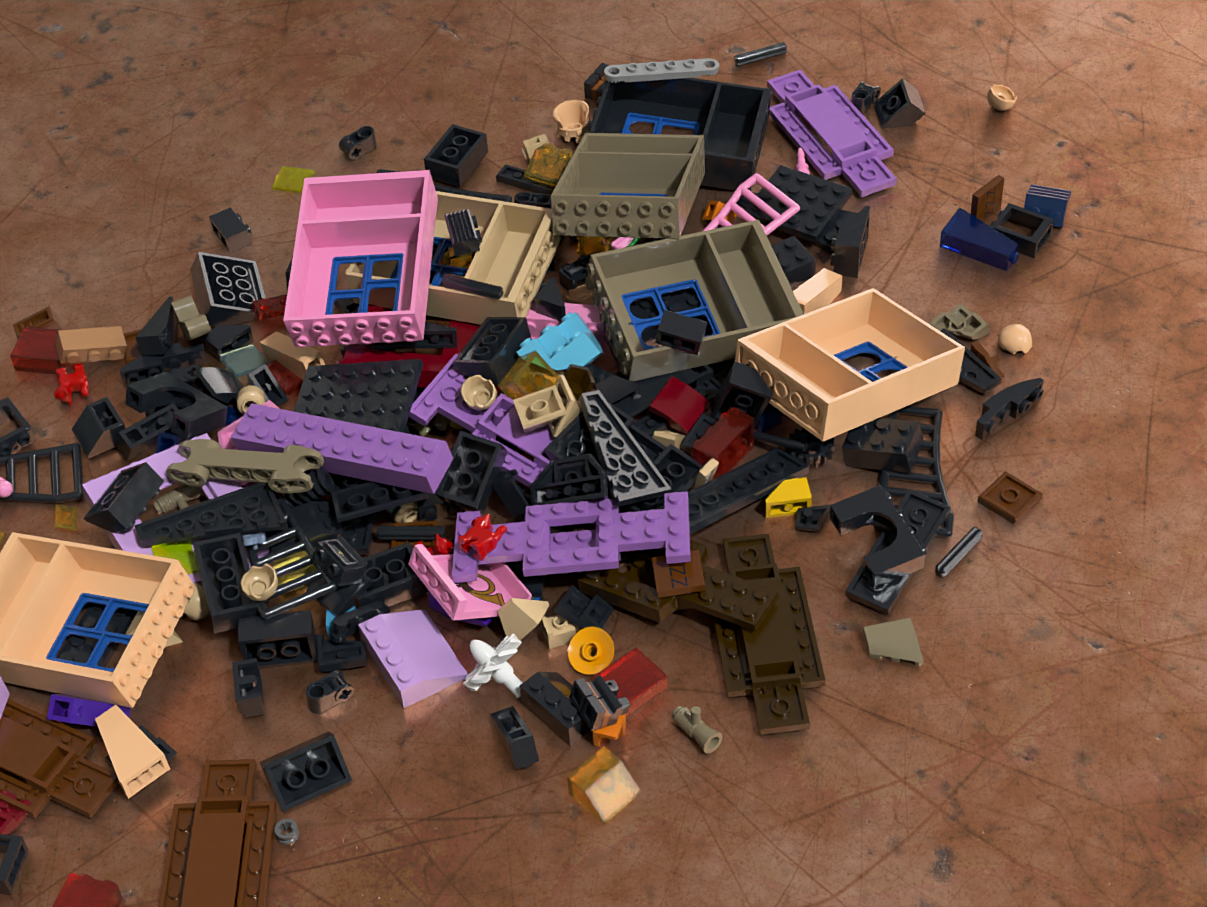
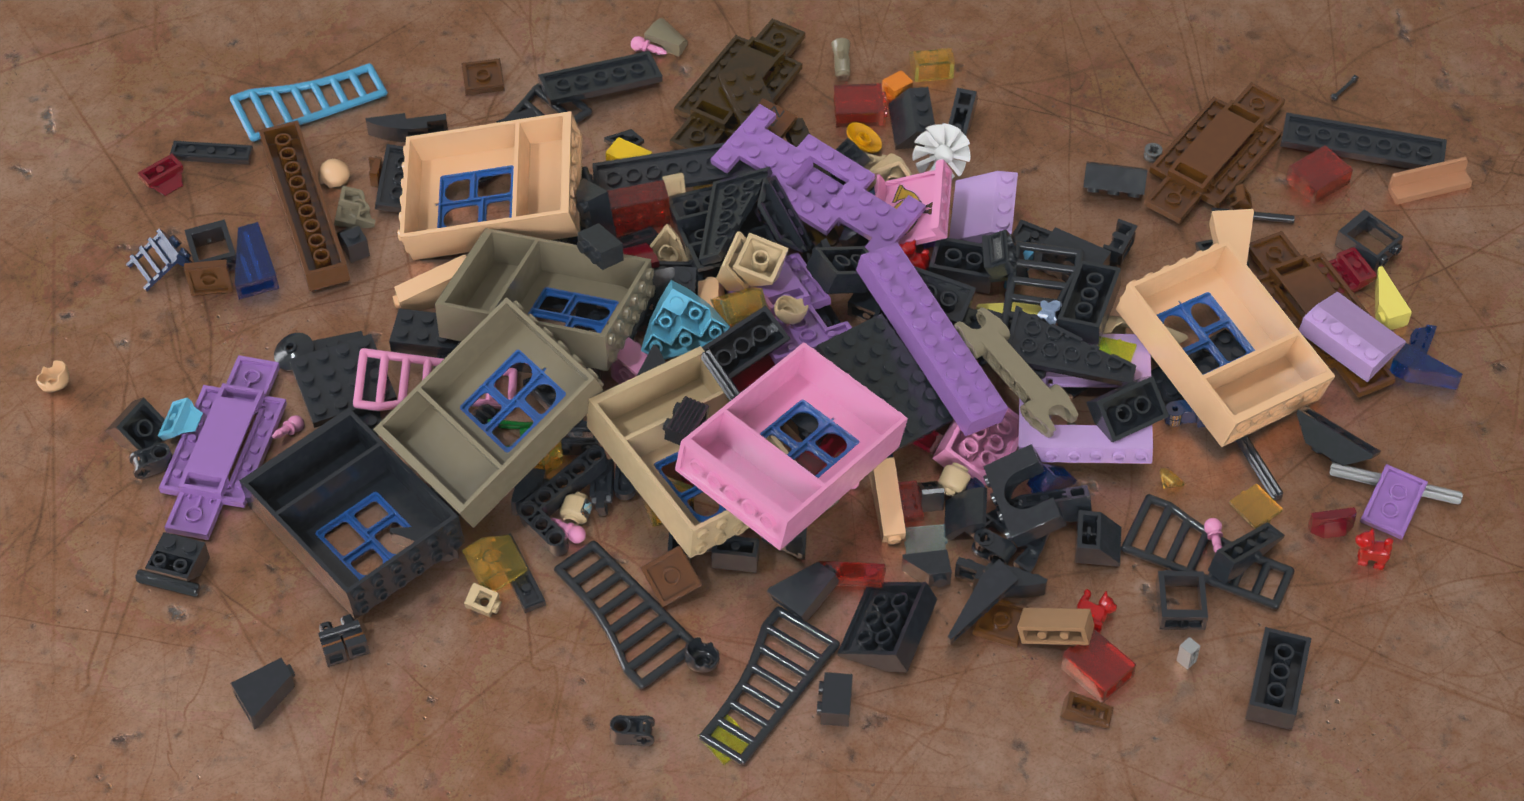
camera: 145 degrees left, 5 degrees up
dark tan beam [171,295,212,340] -> none
tan hair [240,563,278,601] -> none
black piece [306,670,355,714] -> none
black brick [424,124,488,187] -> none
red animal [457,514,507,561] -> none
light nougat hair [552,100,590,144] -> none
dark brown panel [564,364,595,401] -> none
black hips [569,675,630,731] -> none
light grey plate [604,58,719,83] -> none
black slope [830,206,870,278] -> none
black arch [830,485,927,588] -> none
axle [935,527,983,577] -> none
none -> dark red slope [138,154,184,196]
none -> black slope [145,532,210,581]
none -> medium azure slope [158,397,203,441]
none -> black tile [170,141,253,165]
none -> dark azure bar [230,63,388,142]
none -> black slope [231,658,296,729]
none -> reddish brown brick [259,120,350,291]
none -> black dish [274,333,315,371]
none -> black slope [336,226,370,263]
none -> bright pink bar [631,36,667,55]
none -> black bar [699,606,840,765]
none -> black bar [1211,208,1295,223]
none -> reddish brown tile [1229,184,1253,210]

